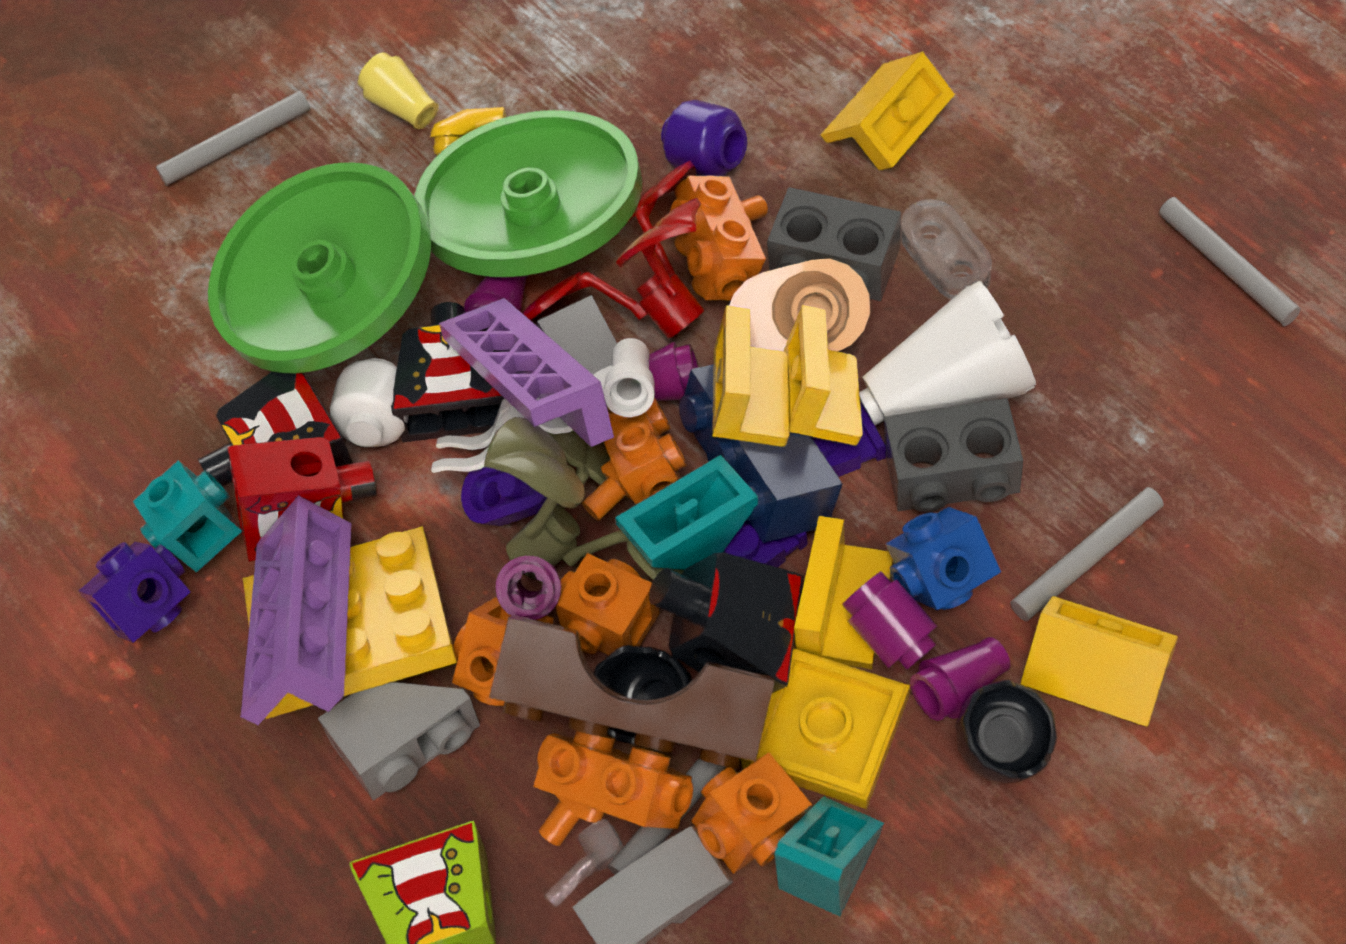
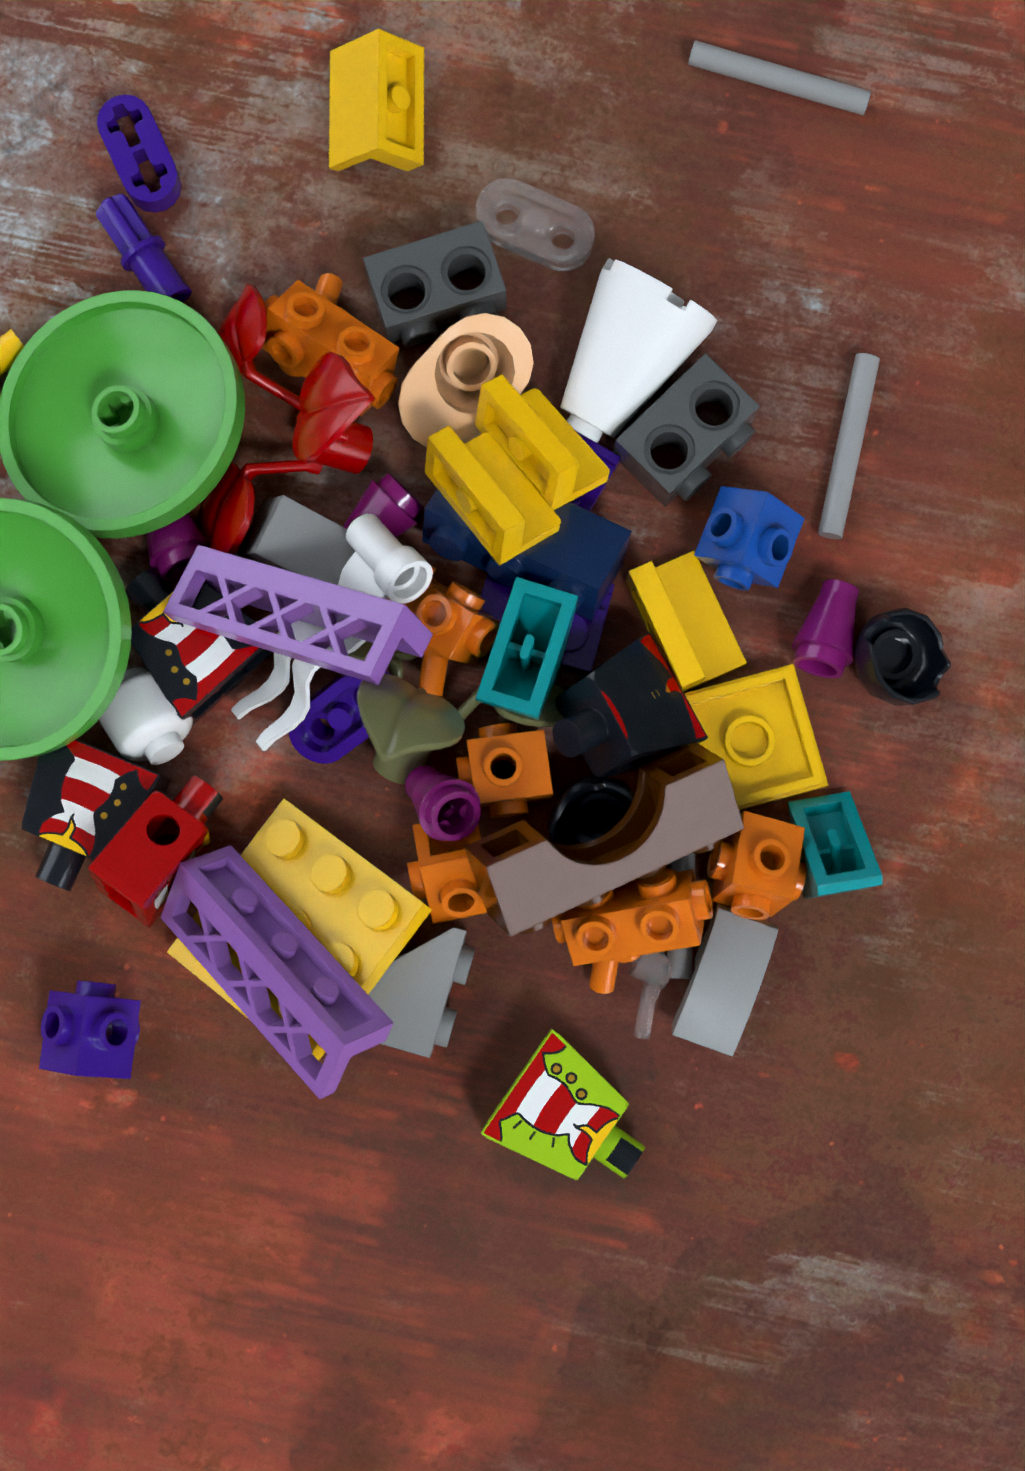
camera: 45 degrees left, 25 degrees up
teal brick [133,460,242,573] -> none
dark purple head [661,100,747,176] -> none
magenta brick [842,571,938,670] -> none
yellow panel [1020,596,1178,727] -> none
none -> dark purple axle [96,193,192,303]
none -> dark purple beam [97,94,182,213]

